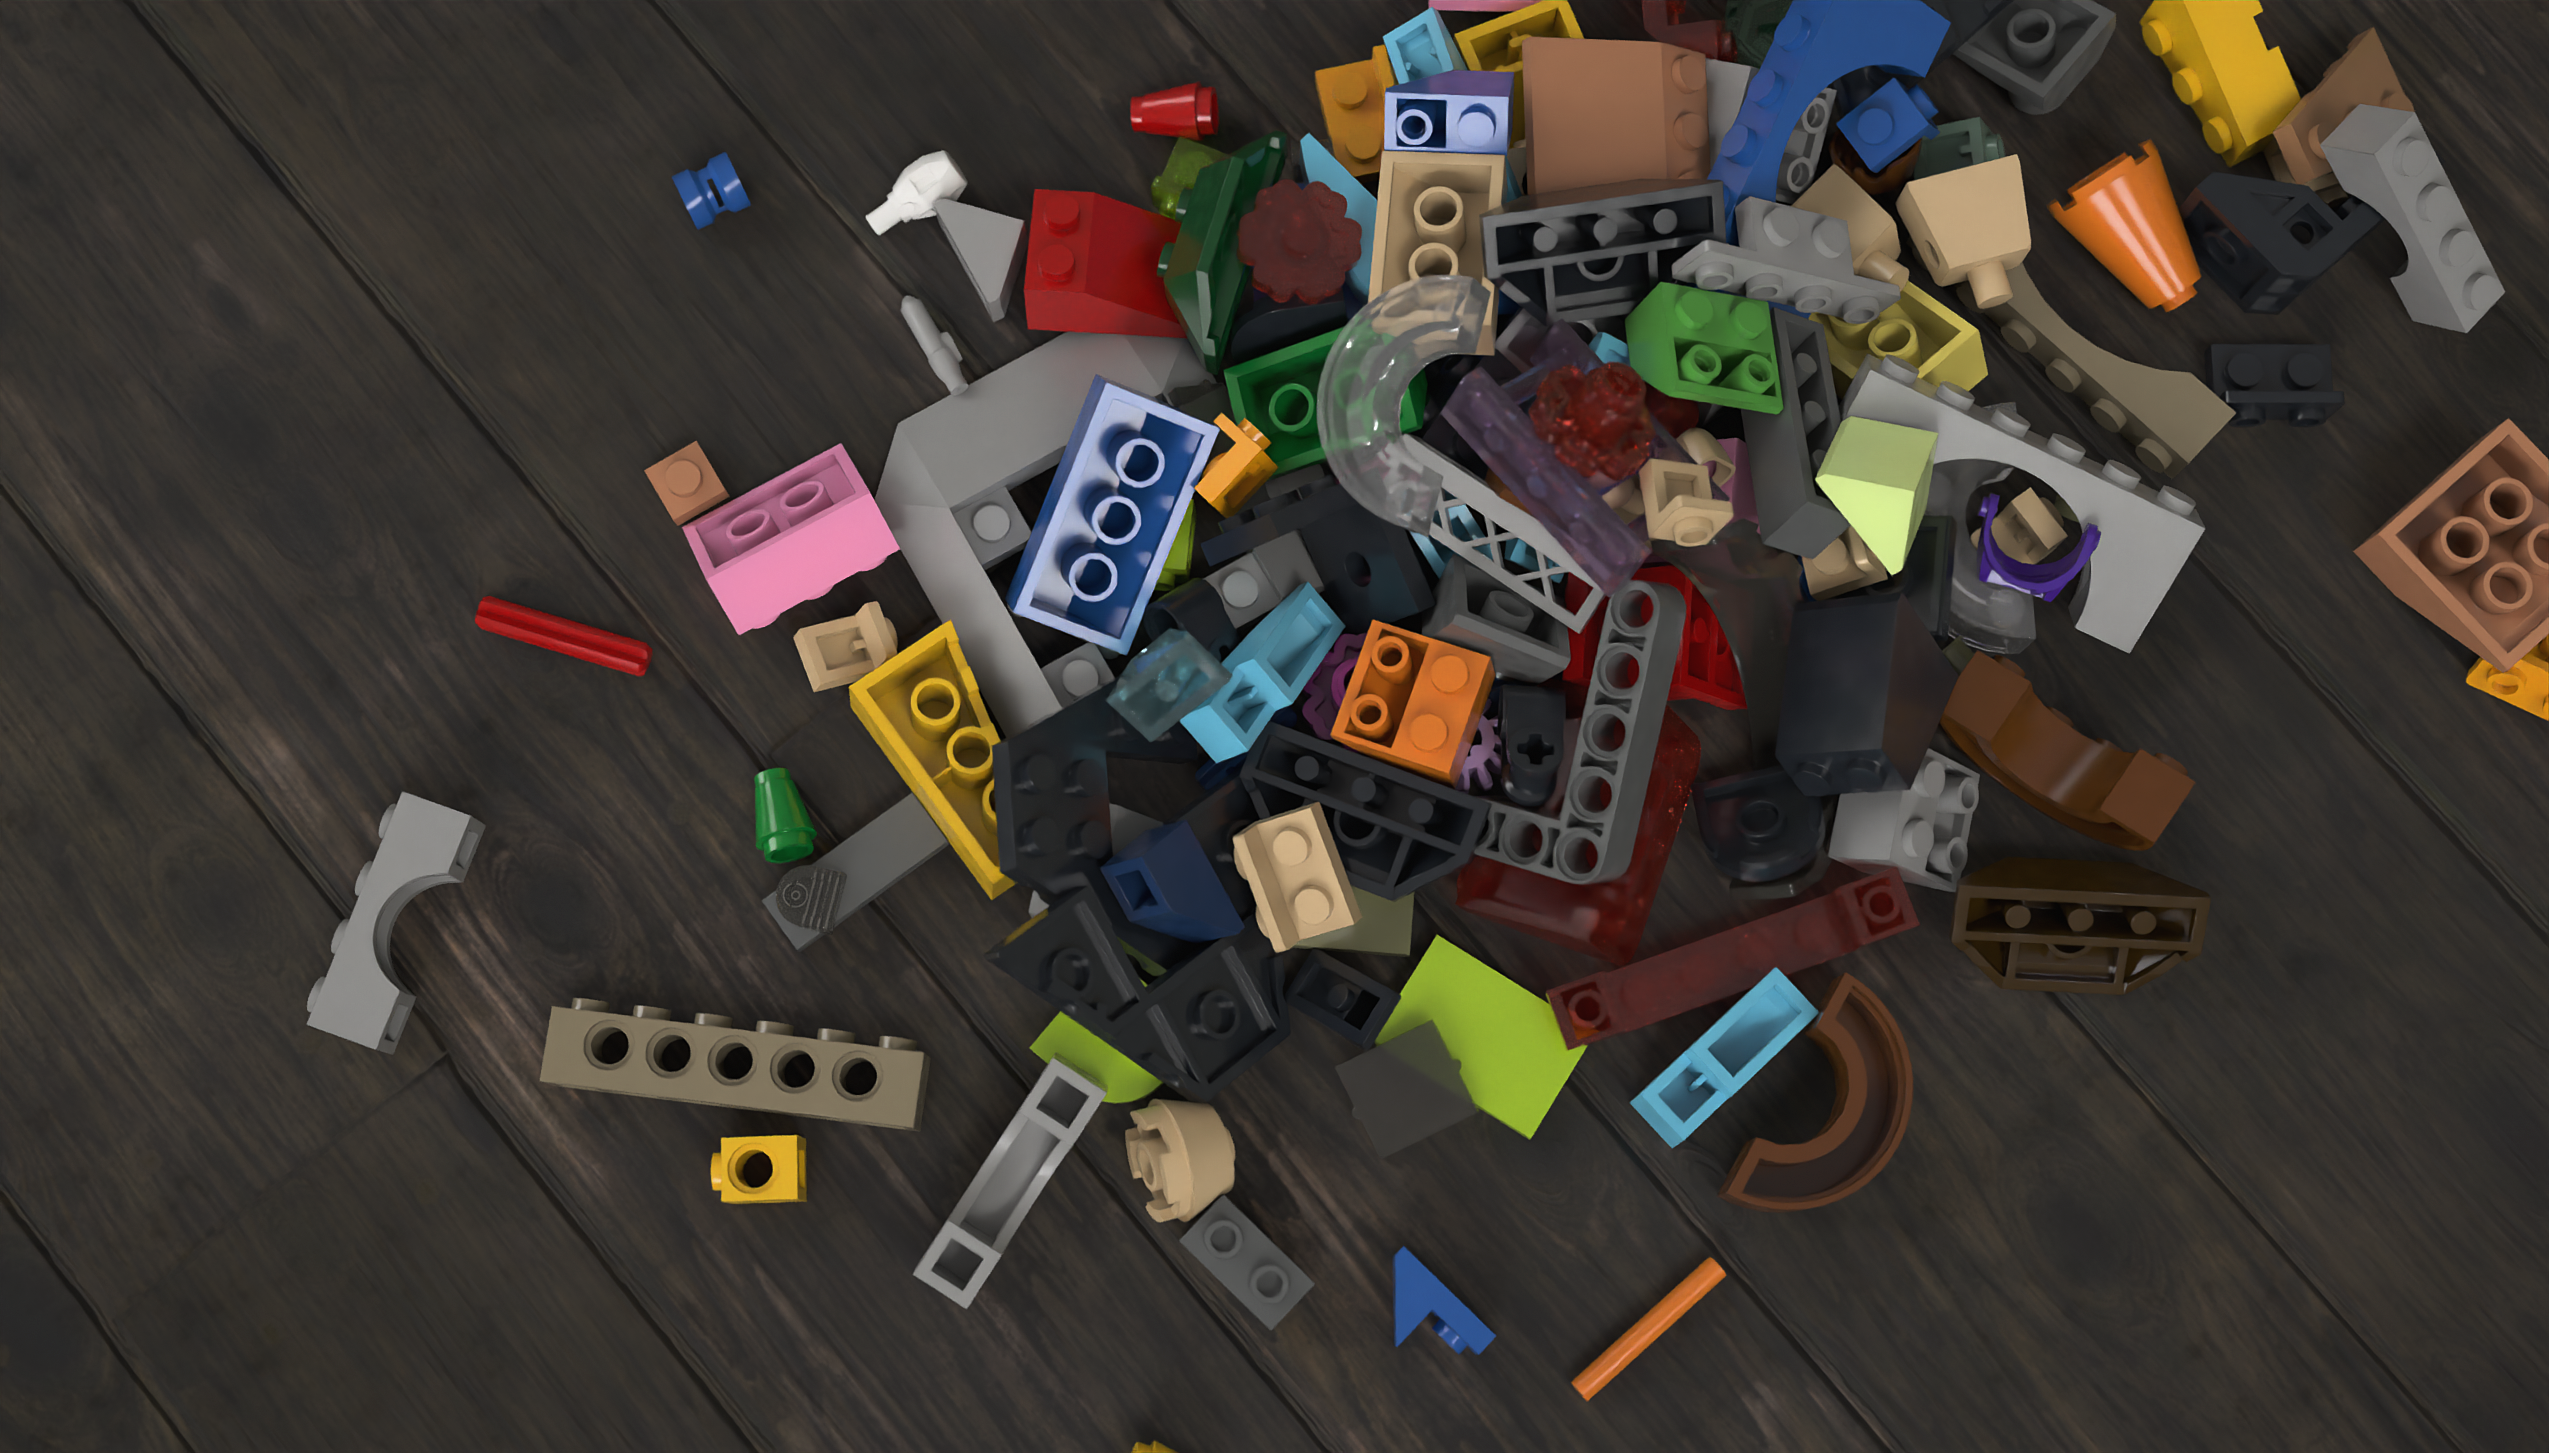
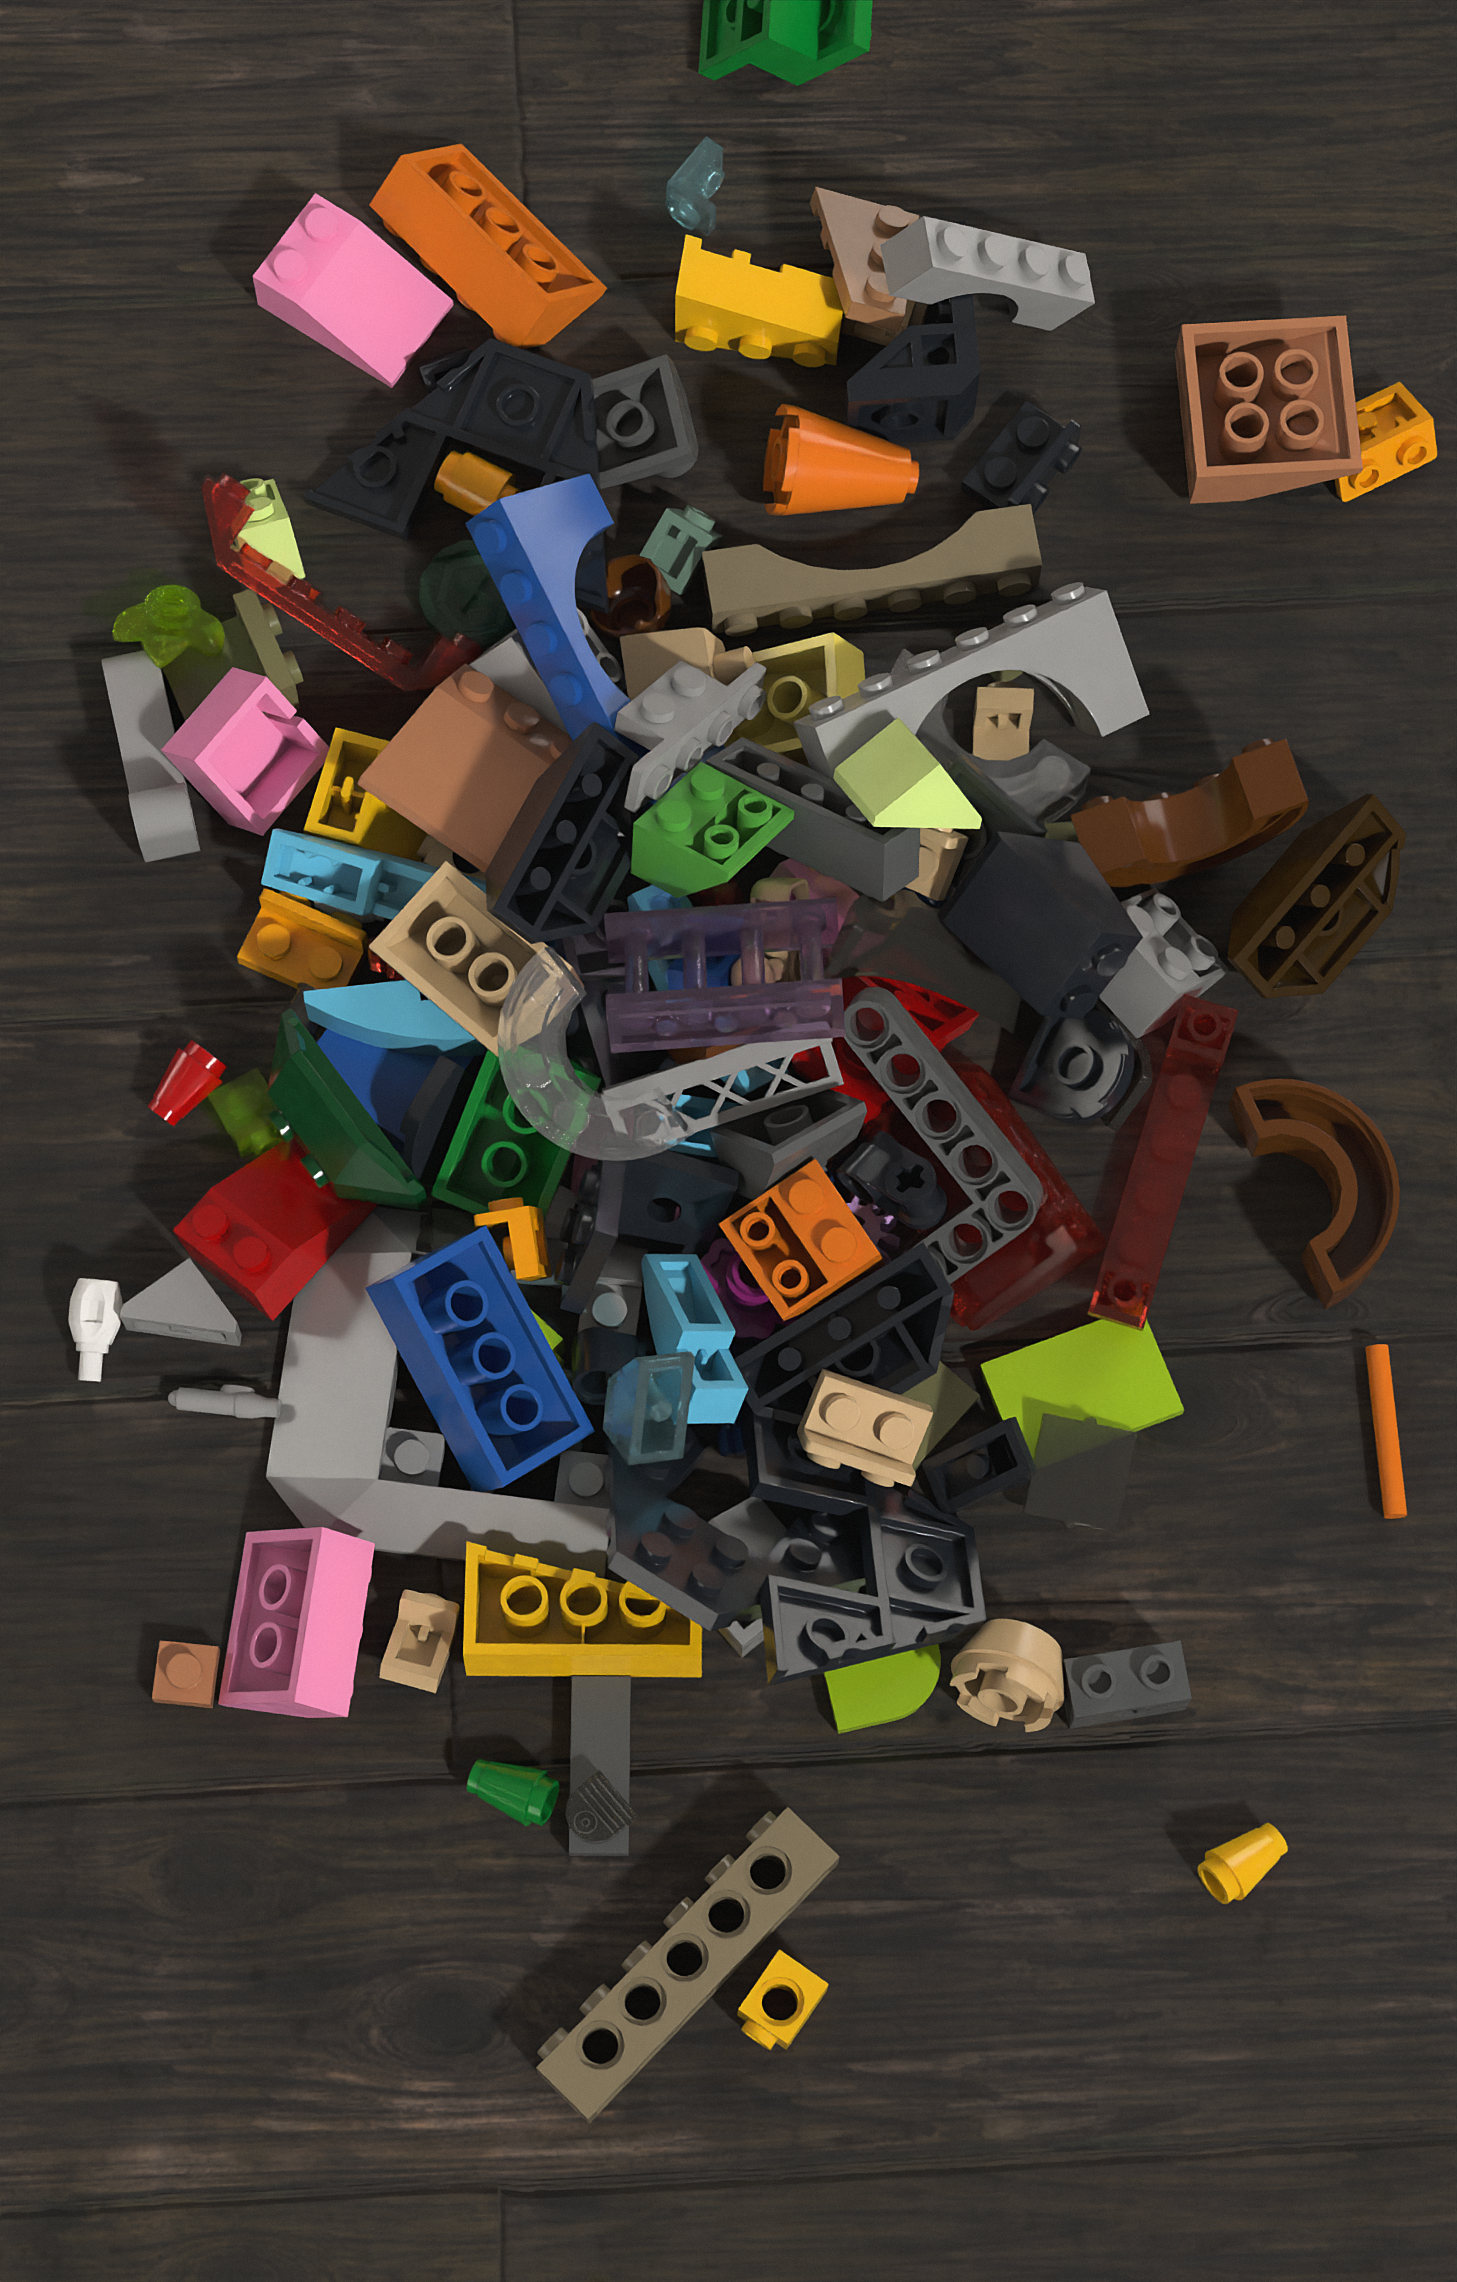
camera: 55 degrees left, 5 degrees down
light grey arch [306,791,486,1055] -> none
red axle [475,596,653,676] -> none
light grey arch [913,1053,1108,1309] -> none
dark blue slope [1100,819,1245,944] -> none
clear red plant [1237,179,1362,305] -> none
blue slope [1384,70,1514,156] -> none
blue slope [1393,1246,1496,1355] -> none
clear red plant [1529,361,1656,481] -> none
medium azure slope [1629,967,1819,1148] -> none
tan bracket [1639,458,1734,547] -> none
blue bracket [1836,77,1941,173] -> none
tan torso [1895,154,2031,309] -> none
dark purple helmet [1977,493,2101,602] -> none

